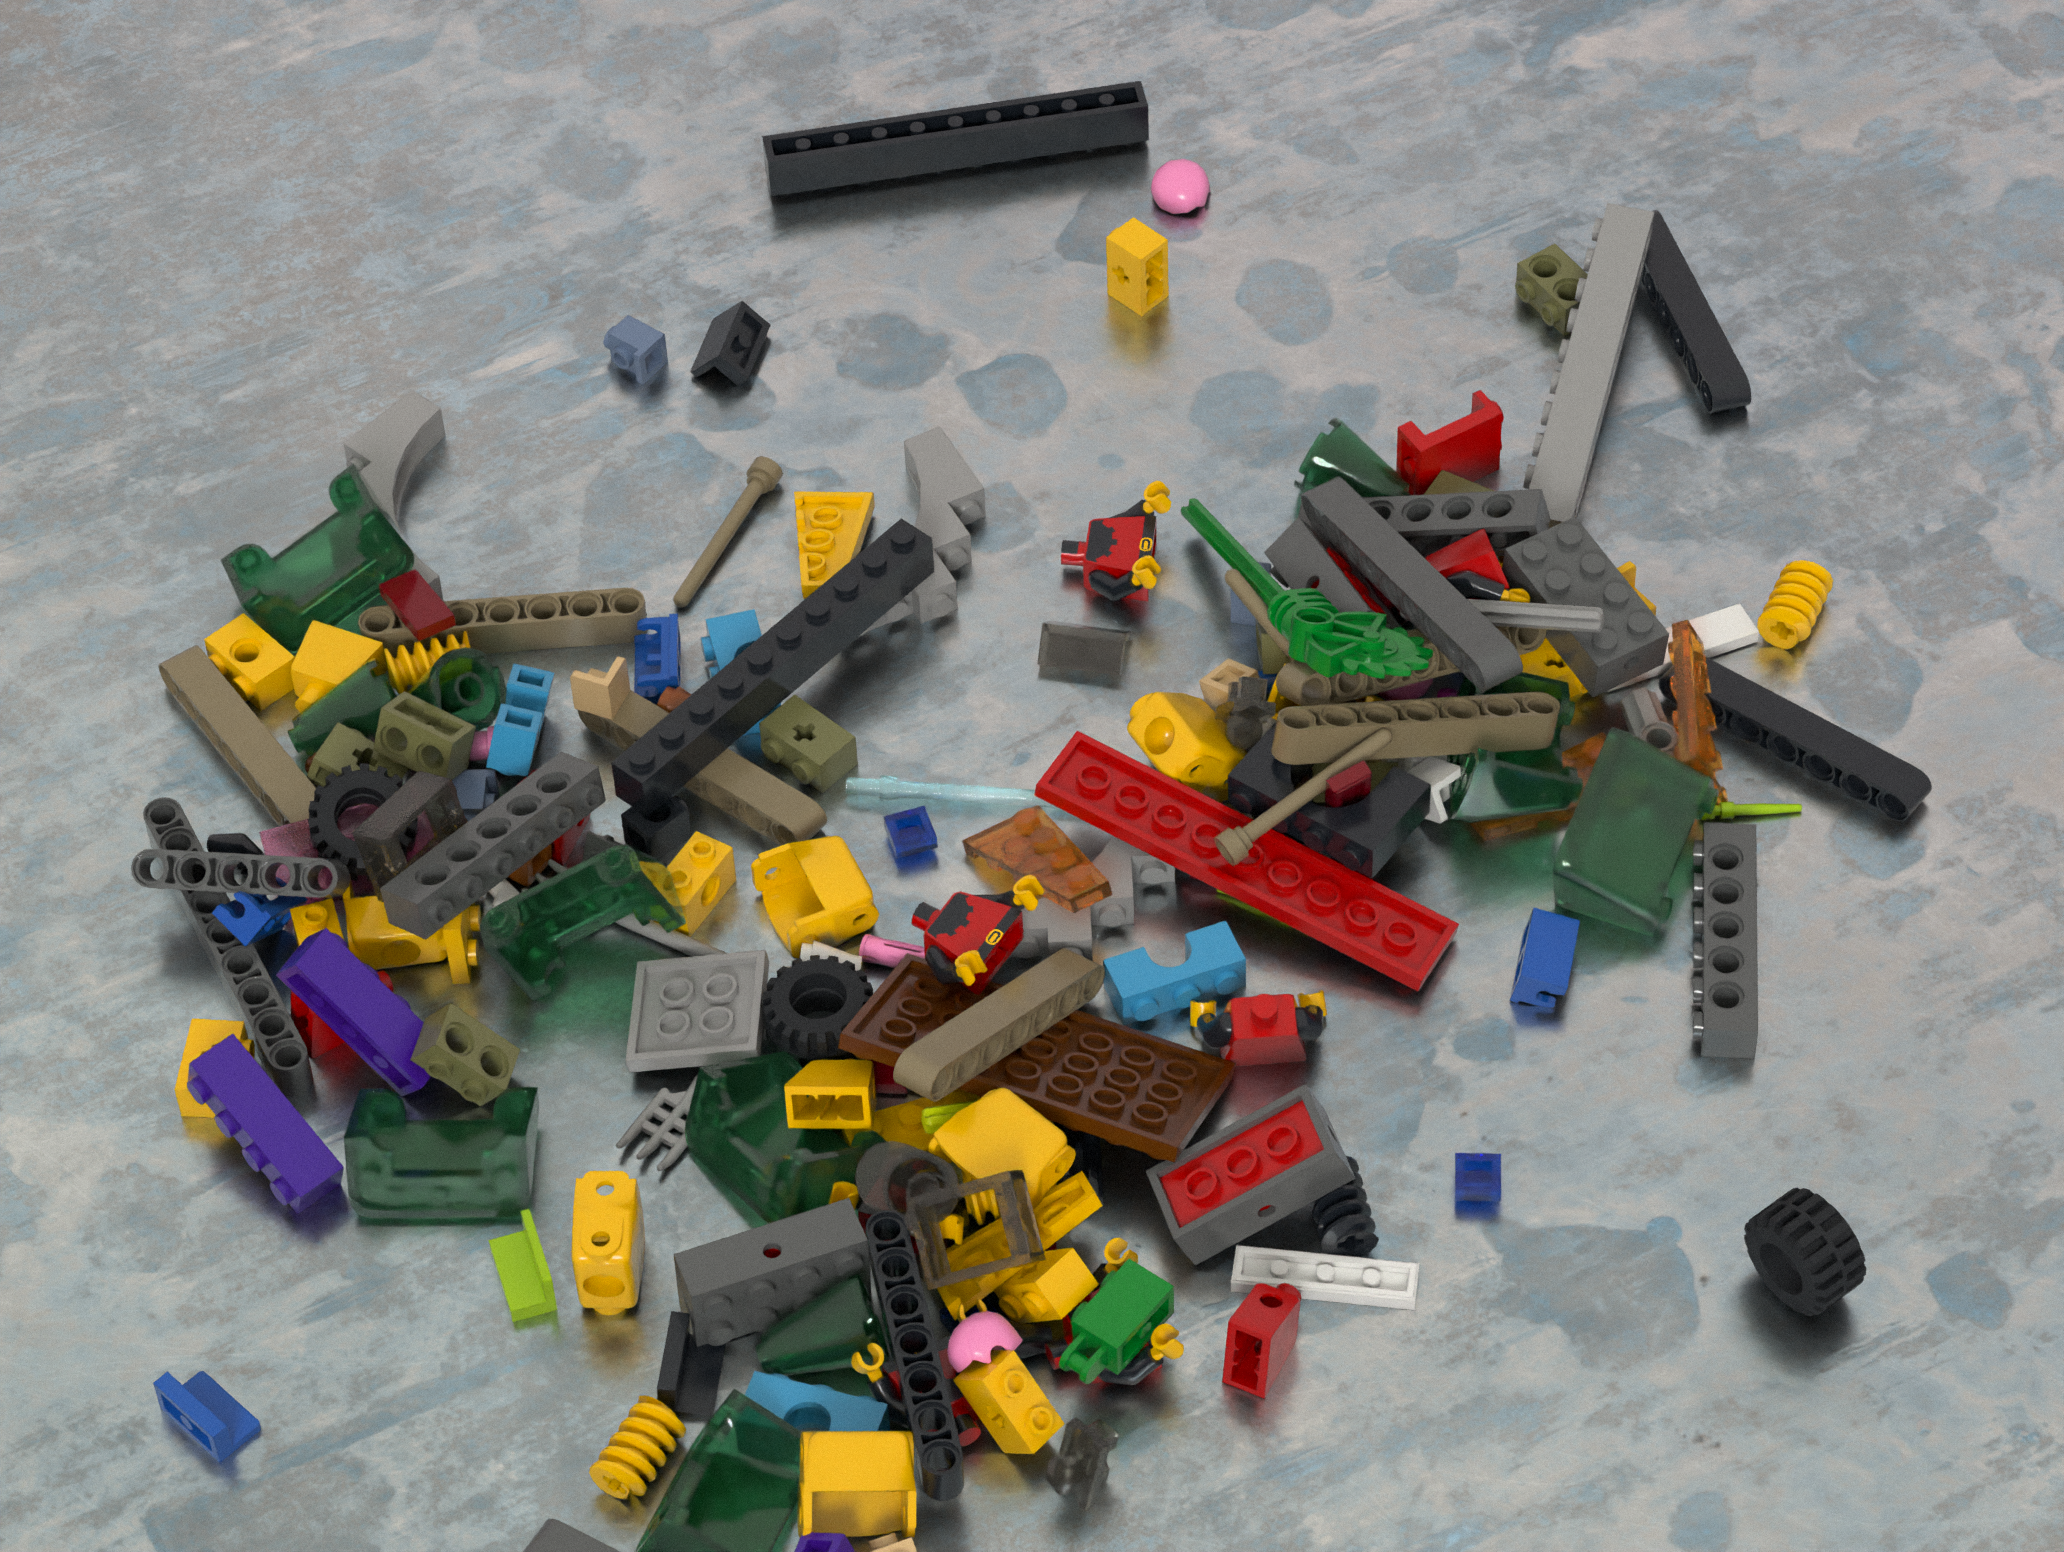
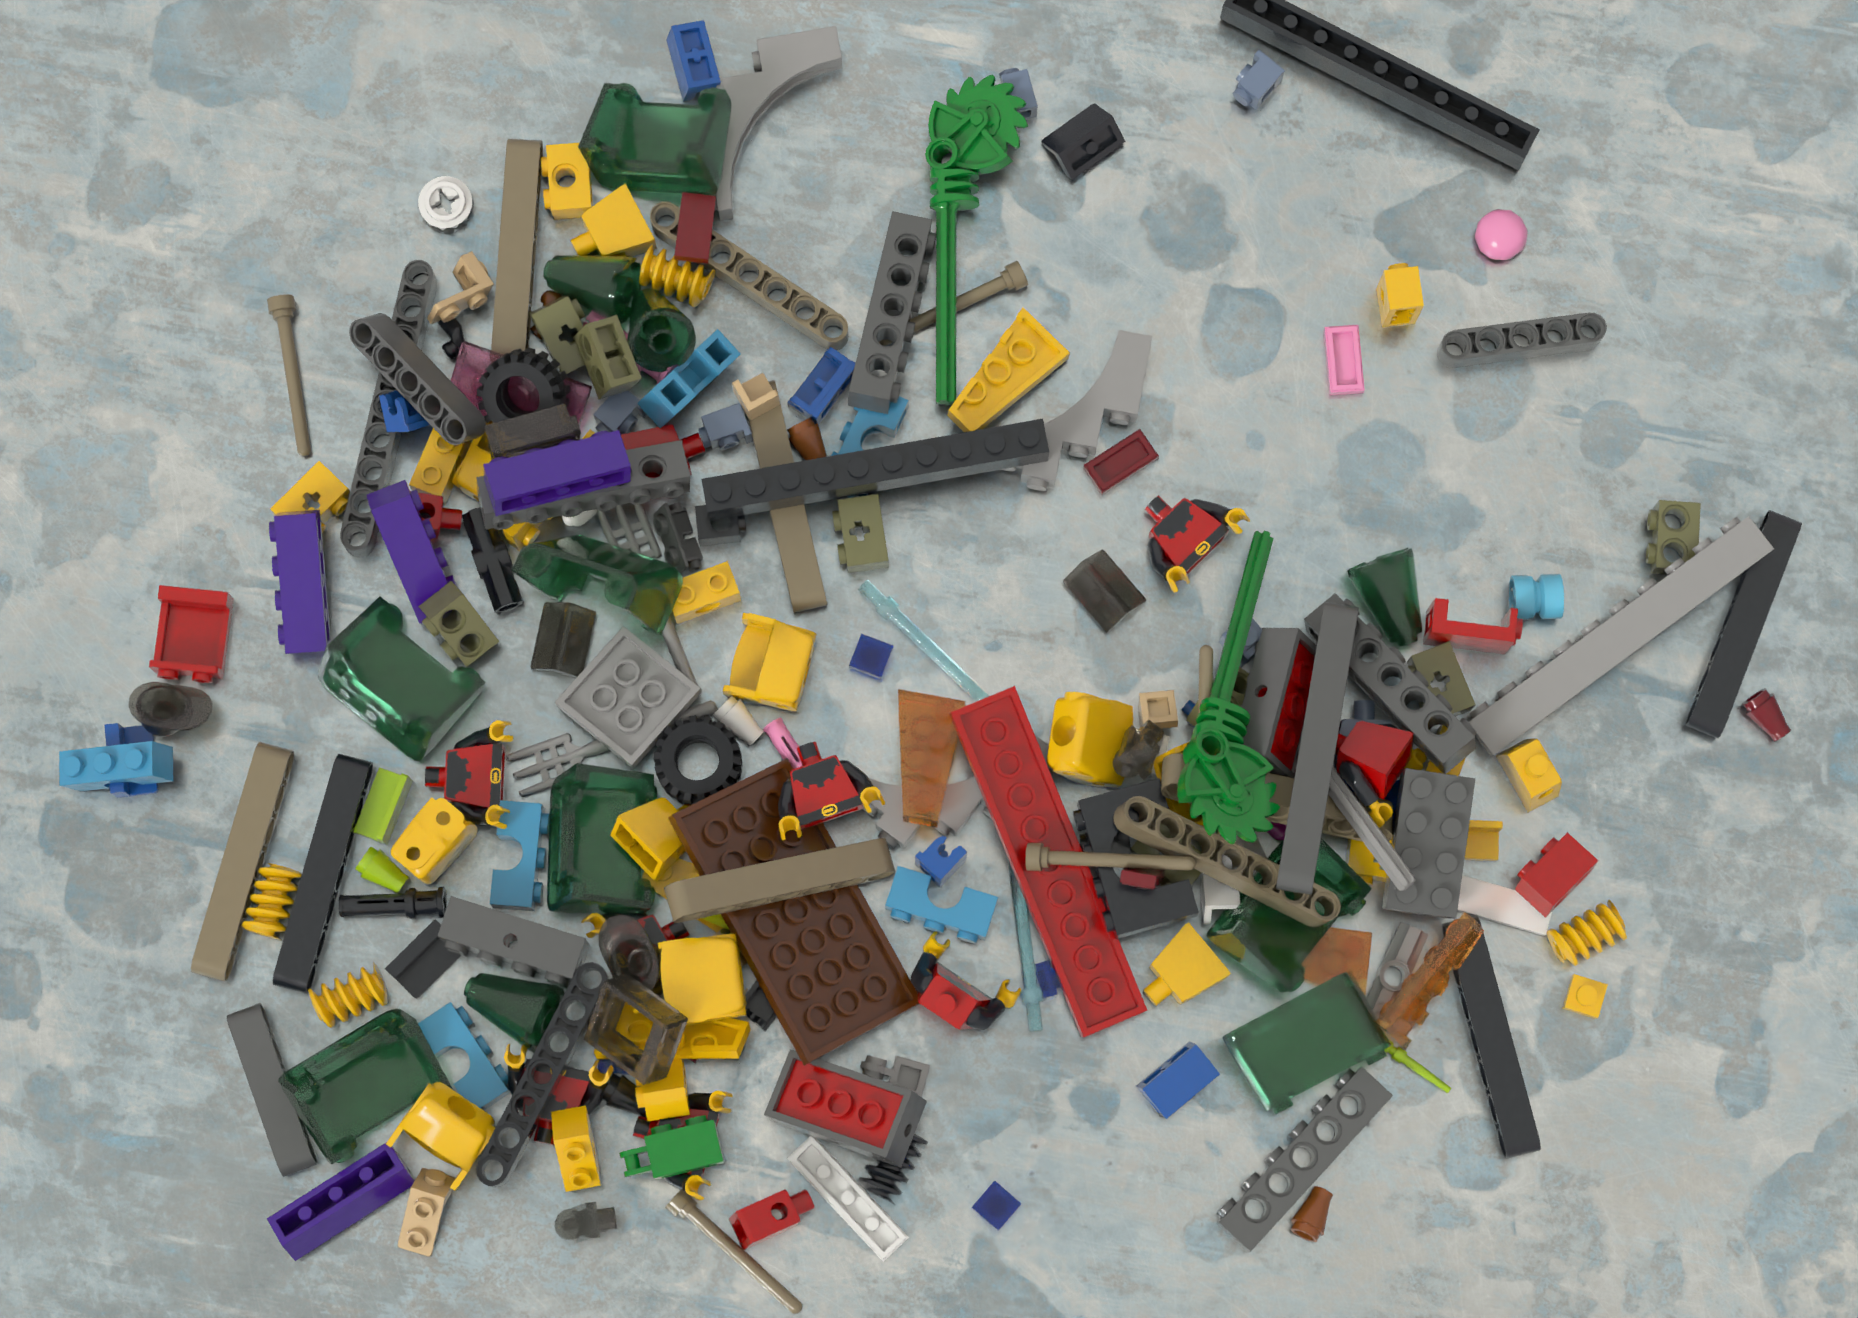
camera: 35 degrees right, 30 degrees up
bright pink hair [947,1311,1022,1372] -> none
none -> dark azure arch [59,741,173,791]
none -> clear smoke piece [128,682,213,737]
none -> red panel [149,585,234,683]
none -> dark tan beam [191,742,294,981]
none -> yellow piece [241,863,302,941]
none -> dark tan piece [267,294,311,456]
none -> black beam [273,754,373,994]
none -> black pin [339,887,447,919]
none -> lime cone [355,847,409,894]
none -> white gear [418,176,473,230]
none -> torso [425,720,513,829]
none -> tan bracket [427,251,494,324]
none -> black piece [462,507,523,613]
none -> dark purple brick [483,430,631,516]
none -> dark azure arch [490,800,550,912]
none -> clear smoke panel [530,602,596,678]
none -> dark tan piece [665,1190,802,1314]
none -> blue hinge [666,20,721,102]
none -> sand blue brick [698,402,753,450]
none -> dark grey brick [848,211,936,414]
none -> blue hinge [915,836,967,888]
none -> green piece [925,75,1028,405]
none -> clear light blue bar [1007,857,1043,1032]
none -> clear blue plate [1034,960,1061,1001]
none -> dark red tile [1083,429,1159,495]
none -> yellow torso [1143,922,1231,1006]
none -> sand blue brick [1232,50,1285,110]
none -> dark orange cone [1291,1186,1333,1242]
none -> bright pink tile [1324,325,1365,396]
none -> dark grey beam [1437,312,1607,368]
none -> yellow torso [1496,739,1562,813]
none -> medium azure wheel [1509,574,1564,620]
none -> red brick [1515,832,1599,918]
none -> yellow plate [1562,974,1608,1019]
none -> dark red cone [1743,688,1791,742]

